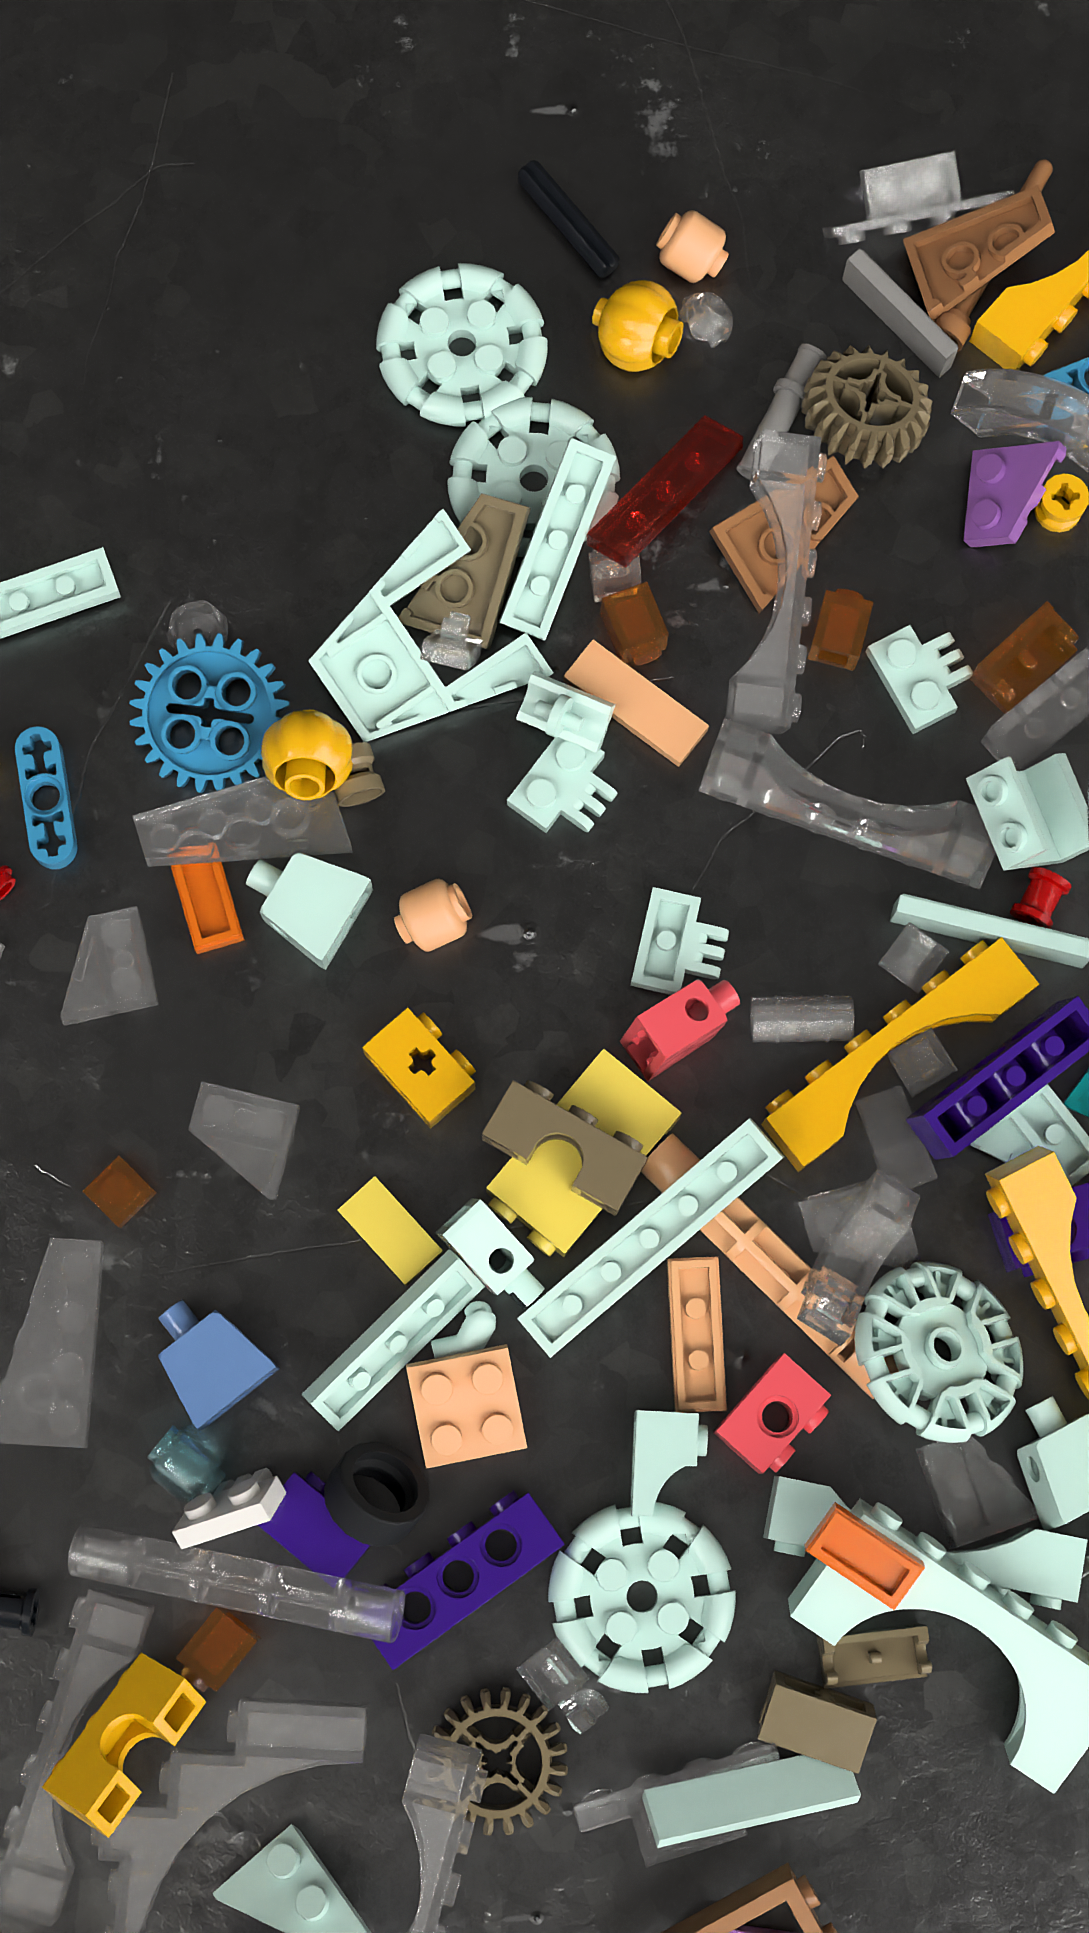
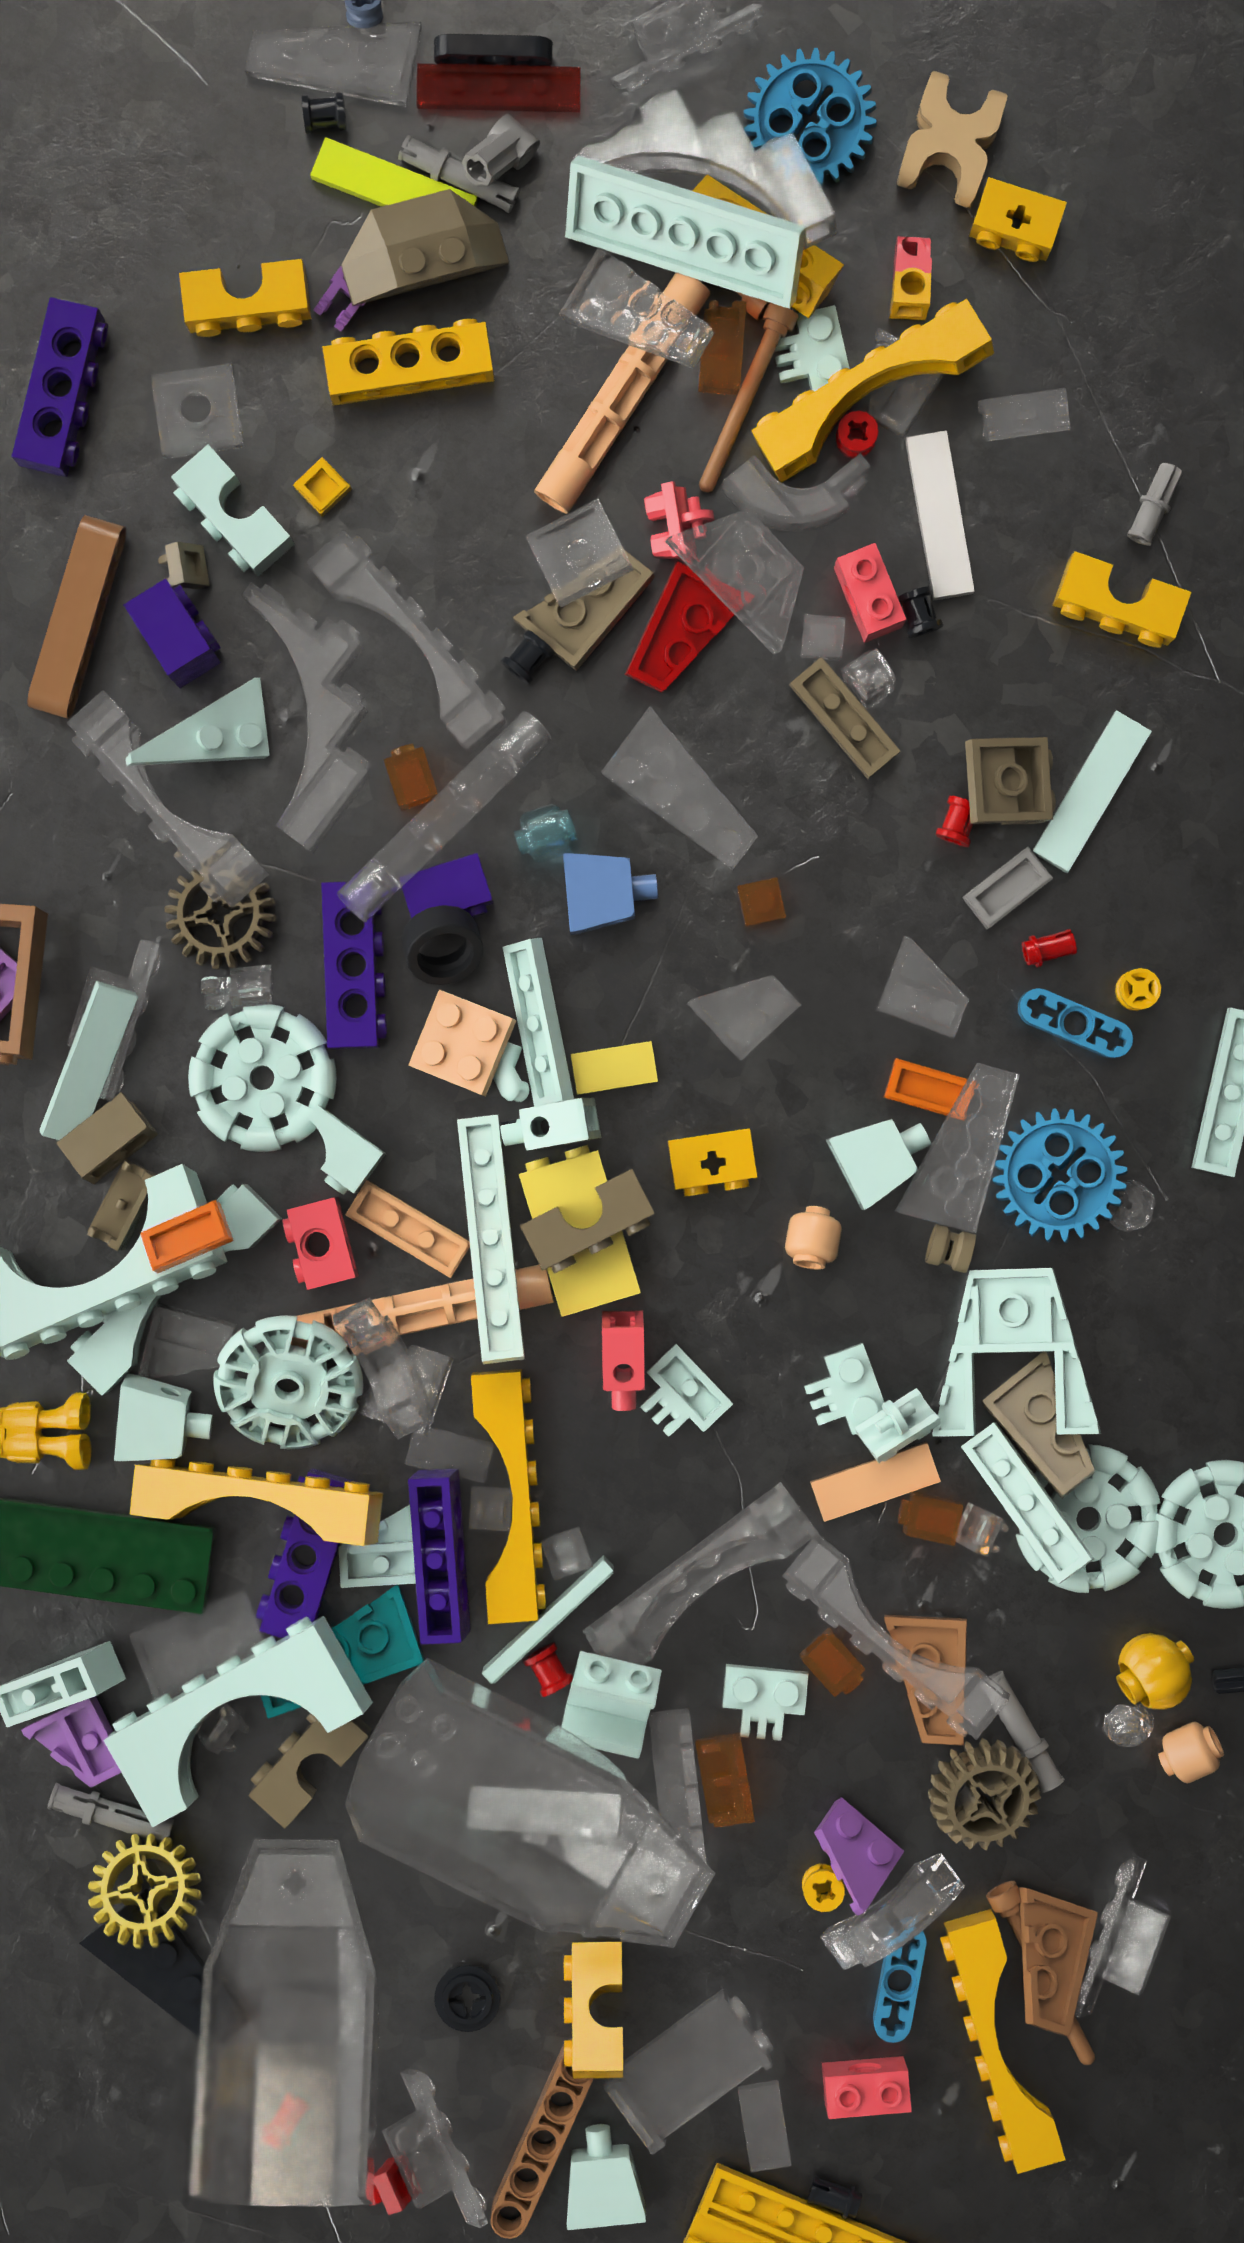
camera: 125 degrees right, 10 degrees up
yellow arch [42,1652,206,1838] -> none
white hinge [172,1468,286,1550] -> none
yellow plant [261,709,353,800] -> none
clear tile [420,611,483,670] -> none
clear red tile [586,415,743,568] -> none
clear axle [750,994,854,1044] -> none
light grey tile [842,248,958,378] -> none

